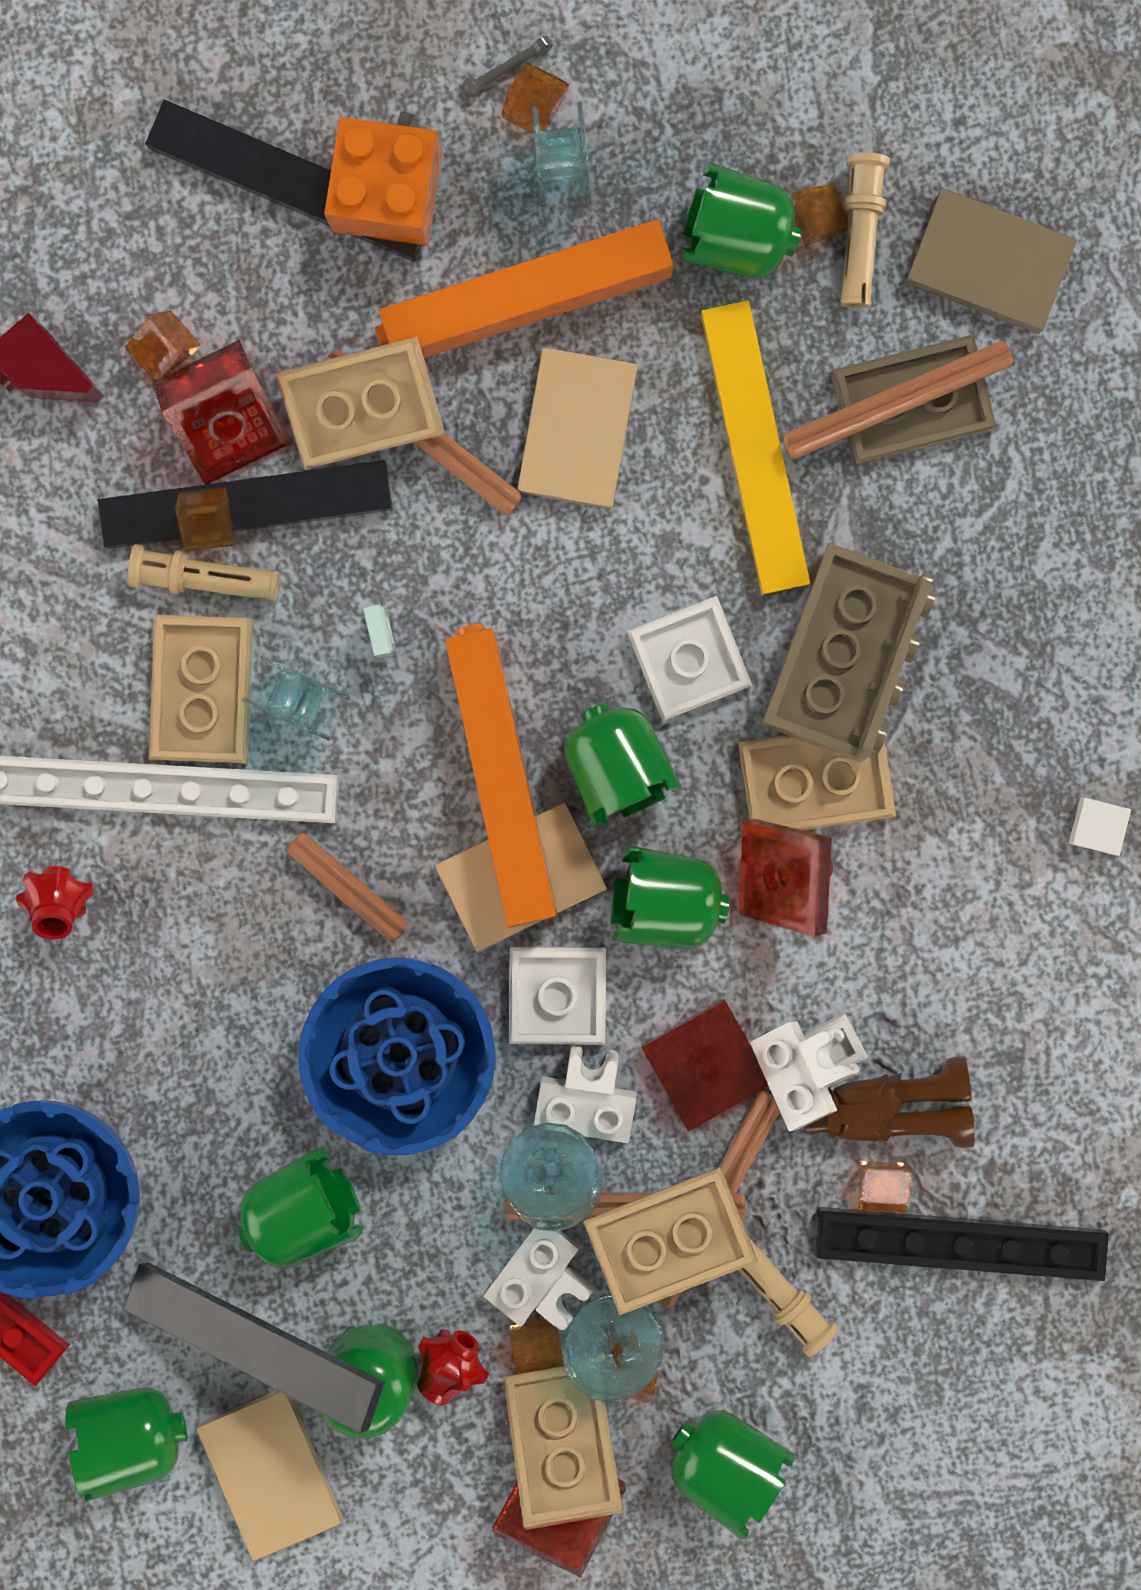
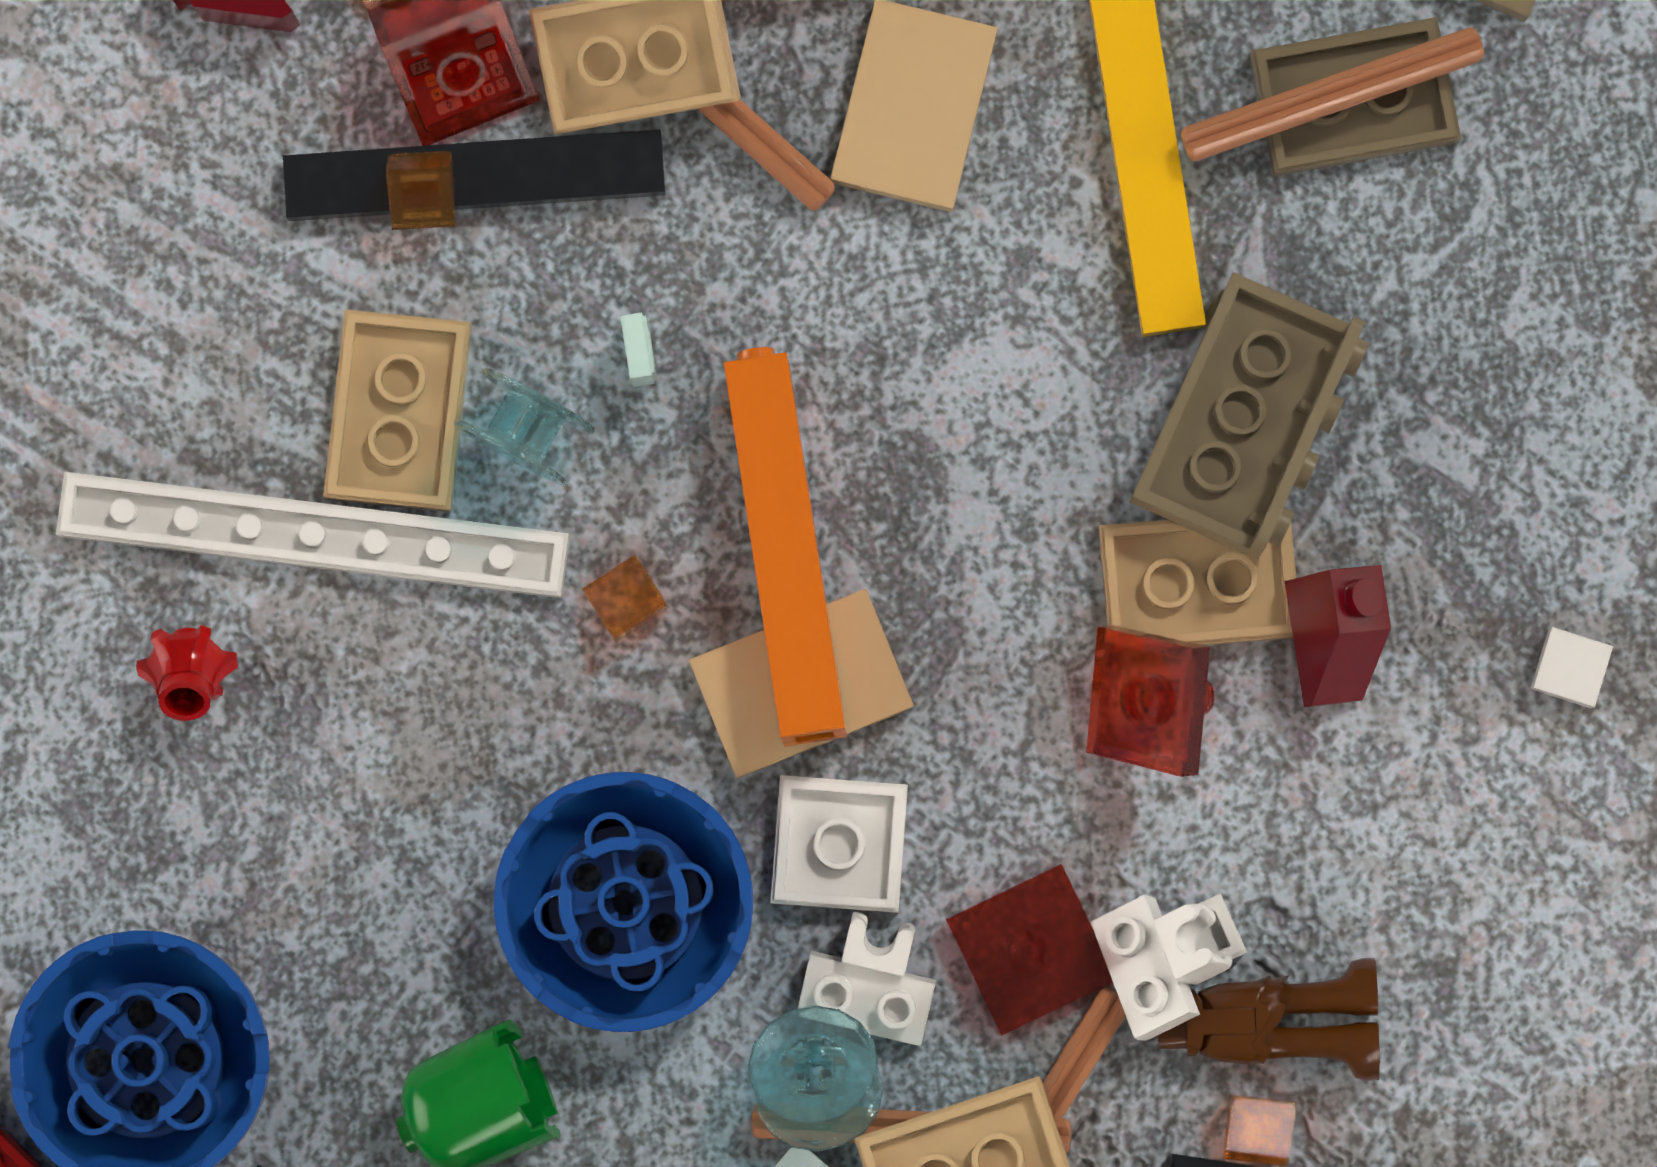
camera: 10 degrees right, 5 degrees down
tan pin [128,544,280,602] -> none
nougat axle [287,833,408,942] -> none
green cylinder [564,703,681,827] -> none
green cylinder [610,846,729,949] -> none
white tile [627,596,752,721] -> none
none -> clear orange slope [582,555,670,643]
none -> dark red slope [1285,565,1391,708]

